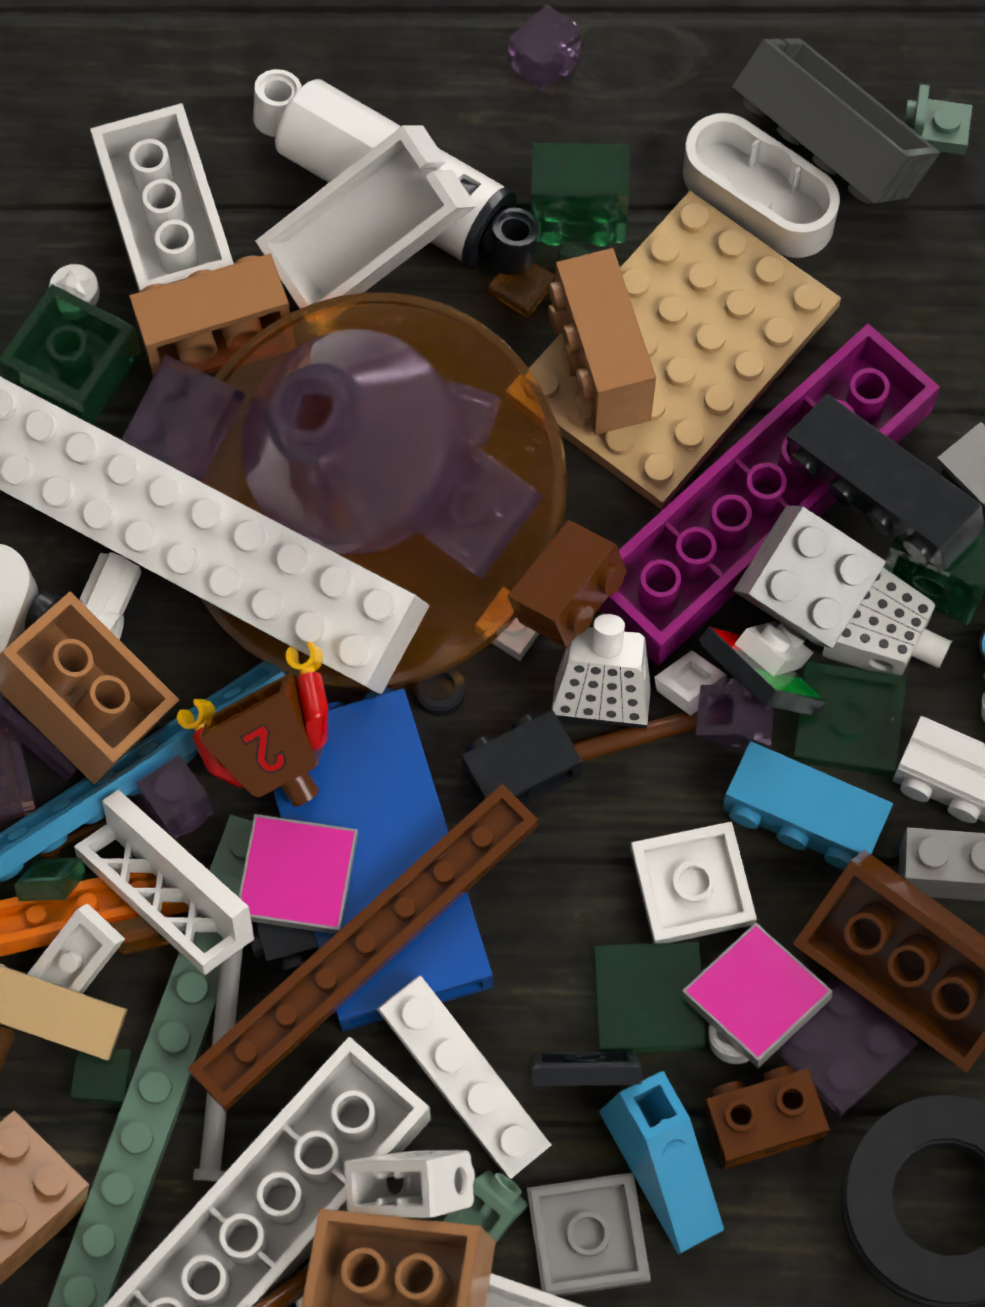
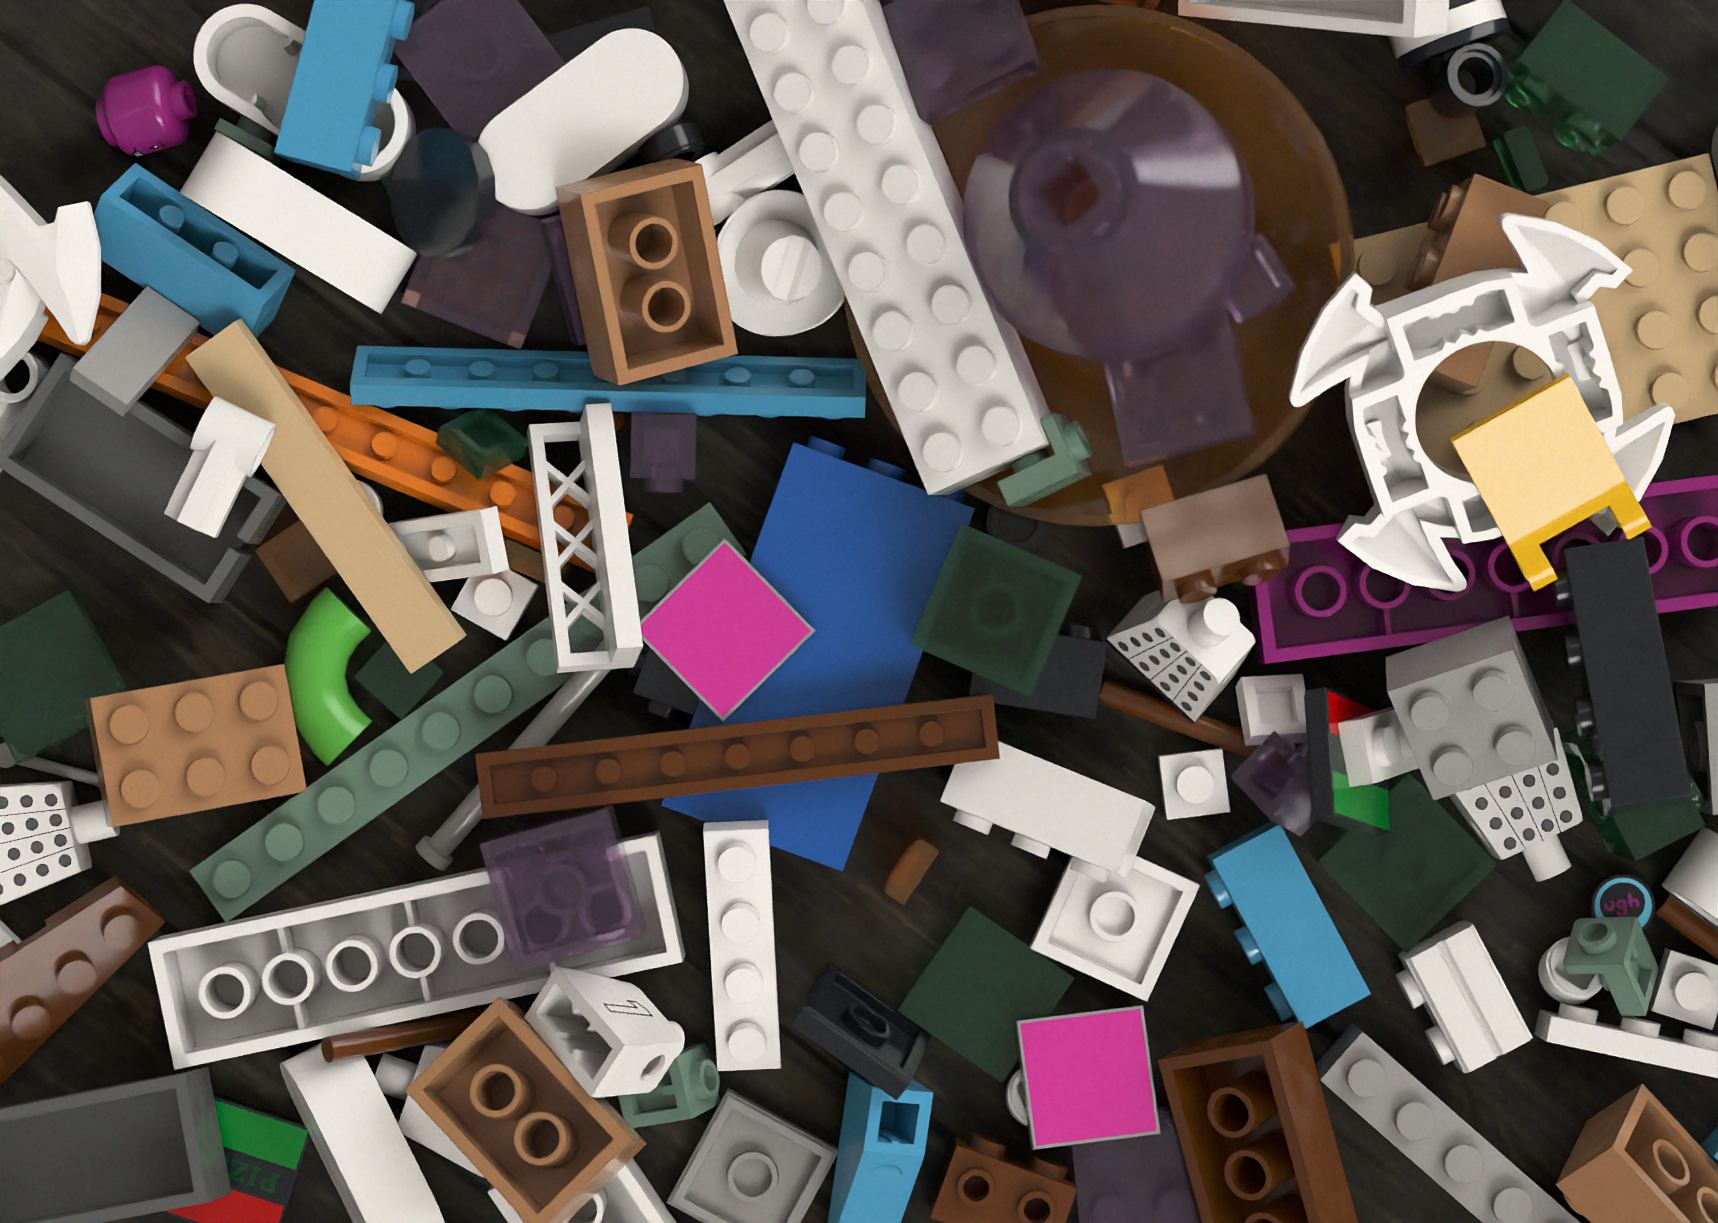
camera: 40 degrees right, 20 degrees up
reddish brown torso [177,641,328,807] -> none
none -> bright green cylinder [283,586,372,766]
none -> white plate [451,568,539,641]
none -> clear purple brick [480,804,647,972]
none -> white hat [716,190,846,336]
none -> clear orange tile [884,835,939,905]
none -> clear green brick [909,523,1082,696]
none -> white brick [940,741,1156,883]
none -> sand green bracket [997,413,1093,507]
none -> white plate [1157,748,1230,820]
none -> white piece [1288,213,1675,592]
none -> yellow flag [1450,372,1652,592]

